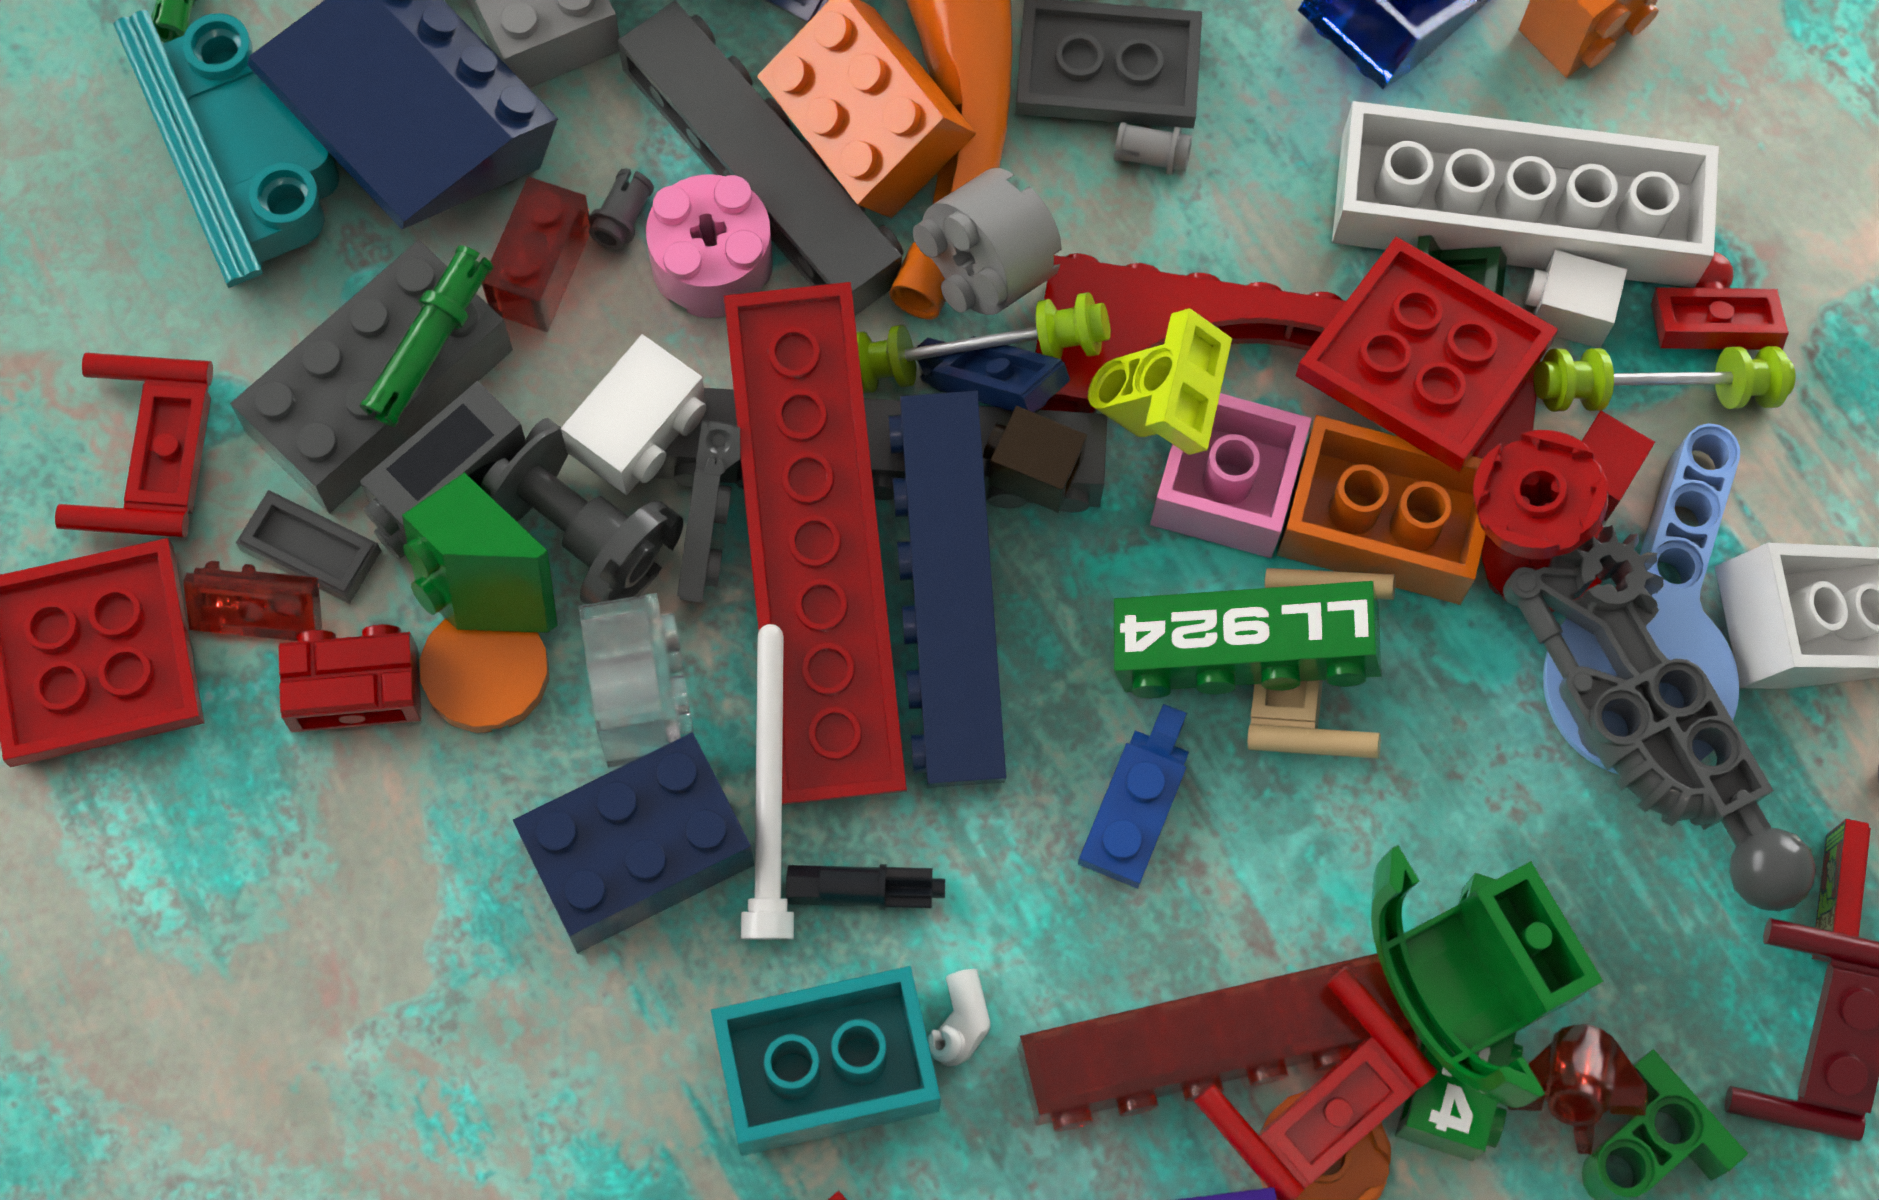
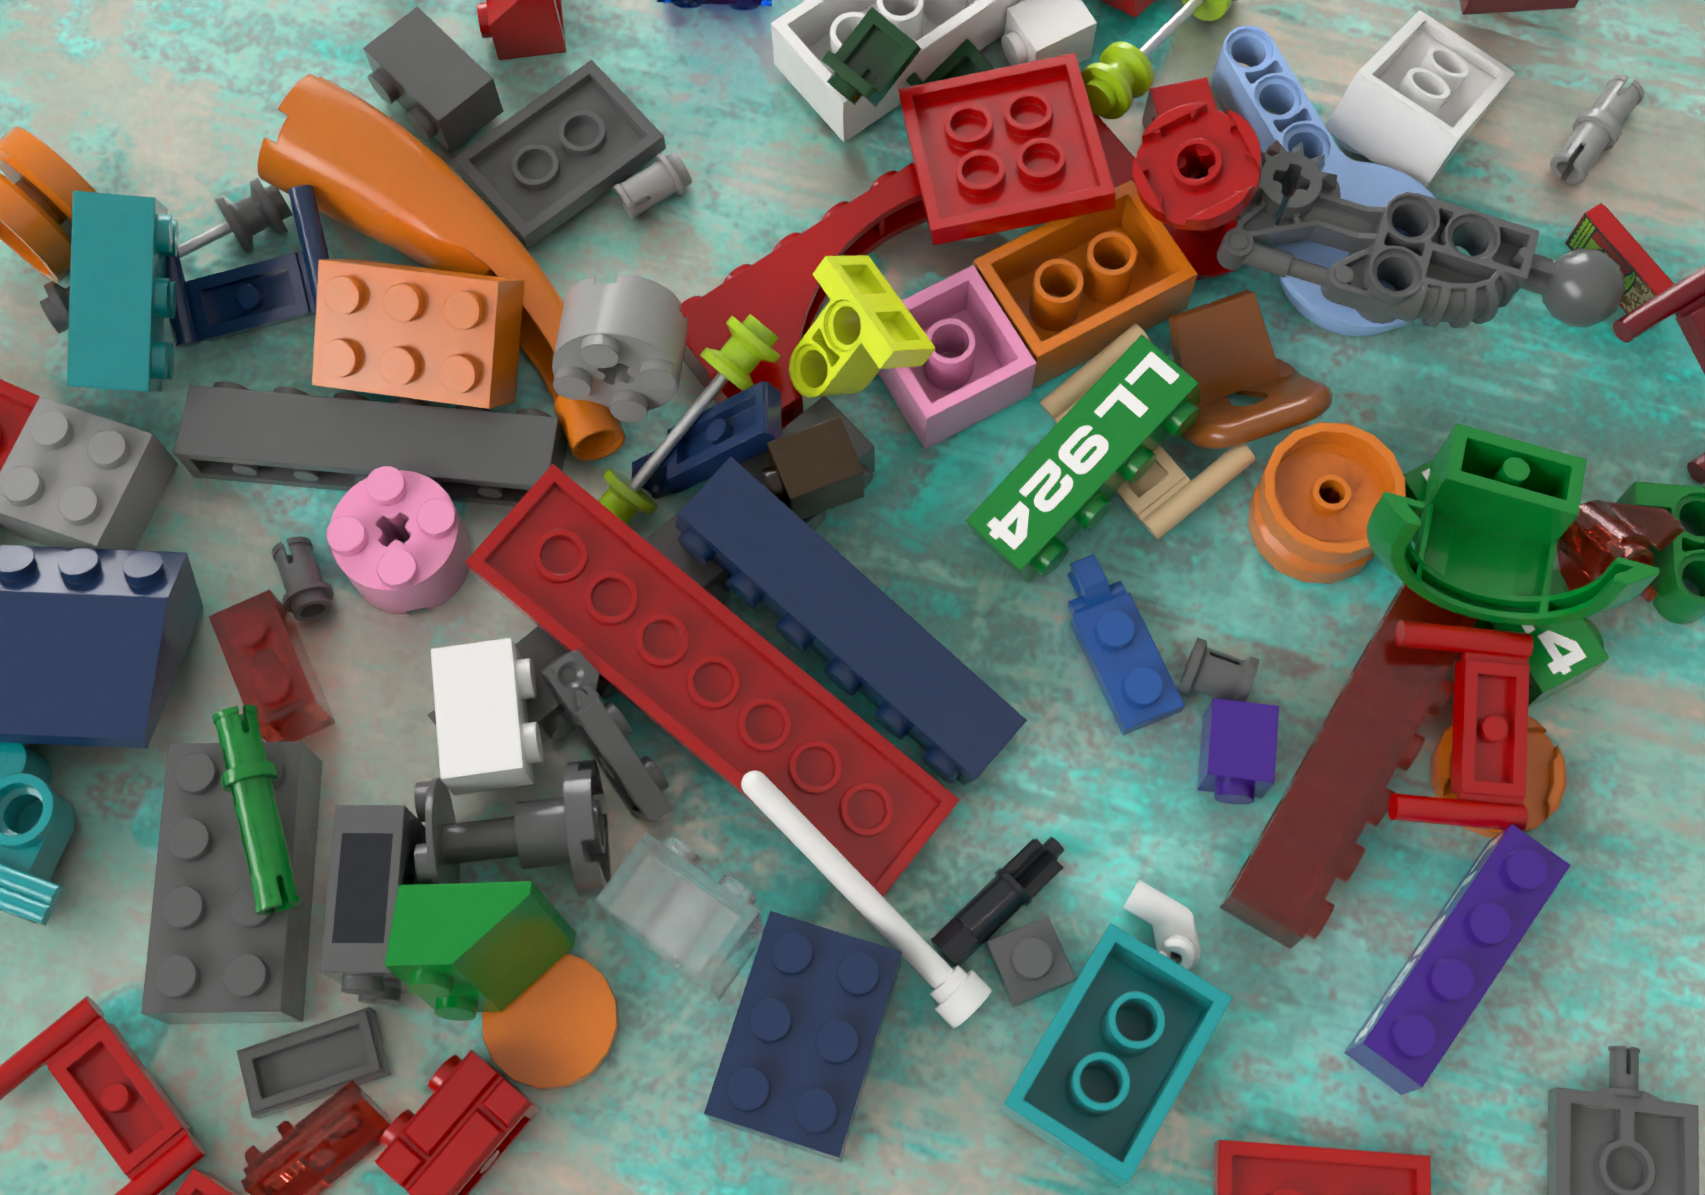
camera: 40 degrees left, 0 degrees up
none -> dark green bracket [821,7,921,107]
none -> dark grey plate [986,916,1076,1008]
none -> dark orange piece [1168,290,1332,449]
none -> dark grey bush [1178,637,1259,702]
none -> dark purple brick [1197,698,1279,805]
none -> orange wheel [1249,422,1406,584]

